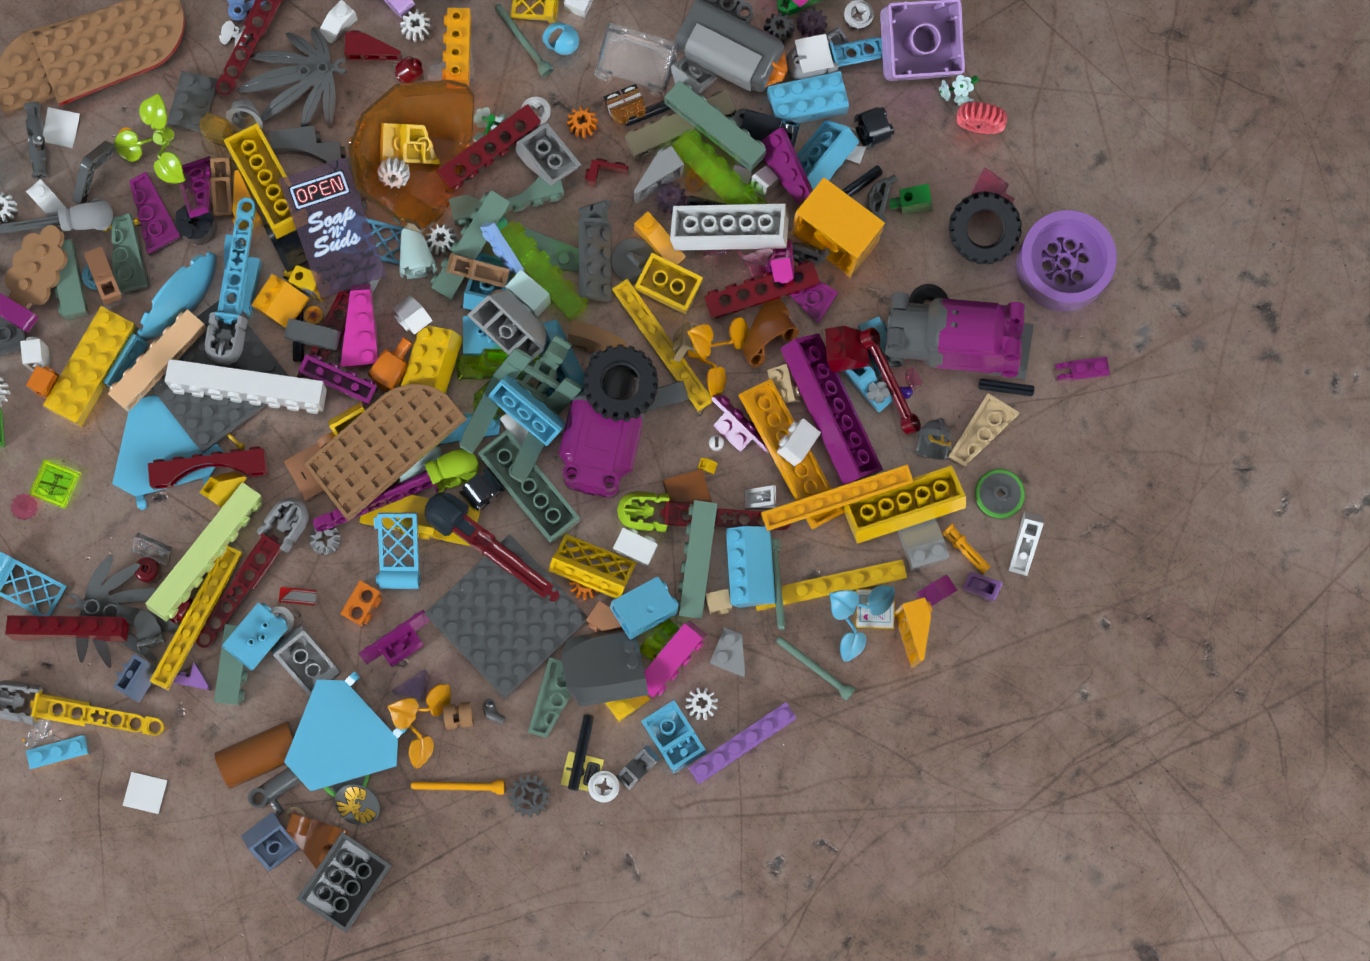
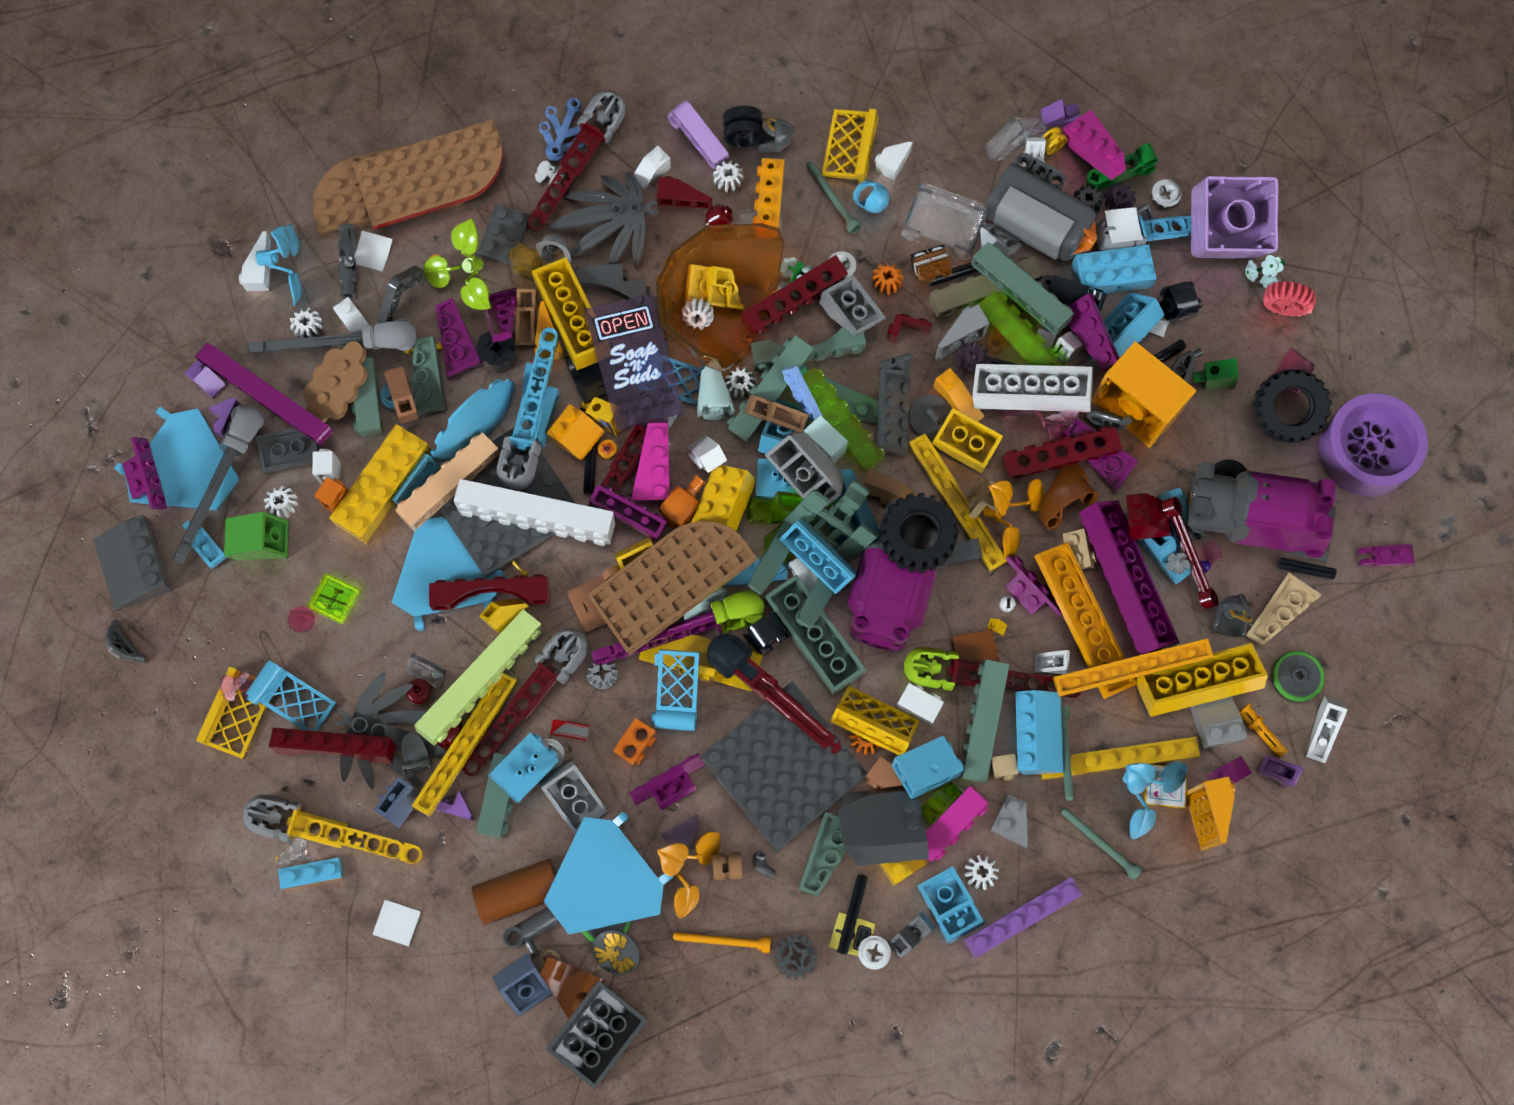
camera: 10 degrees right, 5 degrees down
dark grey beam [283,319,341,351] -> none
dark pink slope [770,240,794,283] -> none
white brick [777,419,821,466] -> none

